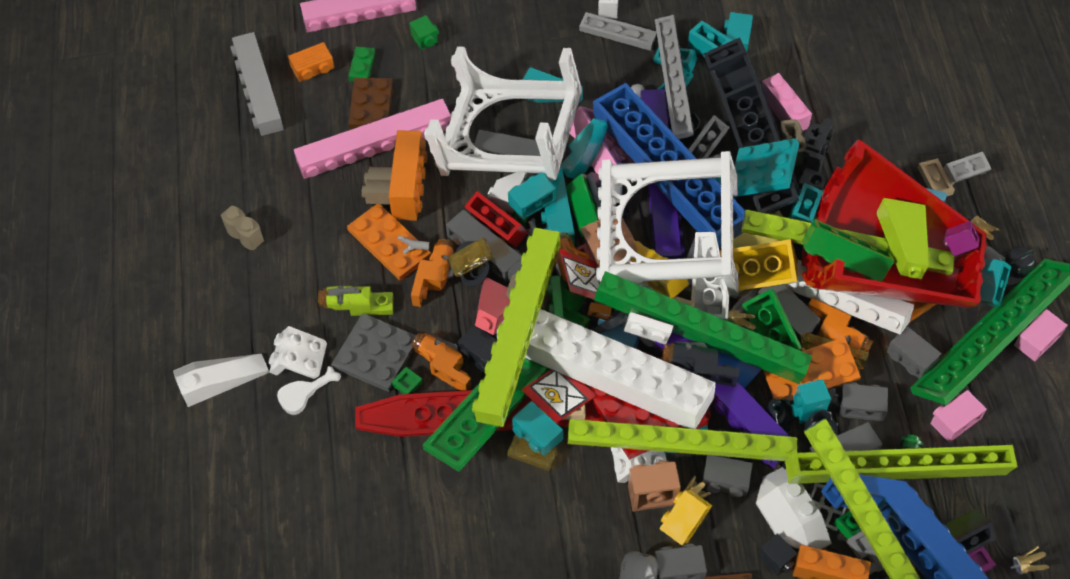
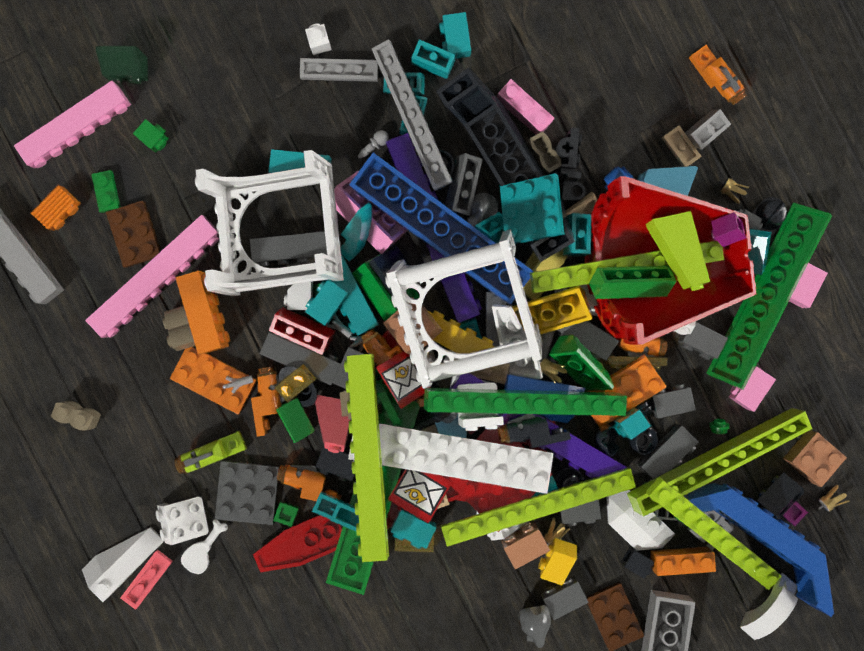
camera: 25 degrees left, 30 degrees up
none -> coral plate [121,550,173,610]
none -> green slope [276,398,315,443]
none -> teal slope [312,492,359,531]
none -> orange plate [689,45,747,105]
none -> nougat brick [783,430,847,487]

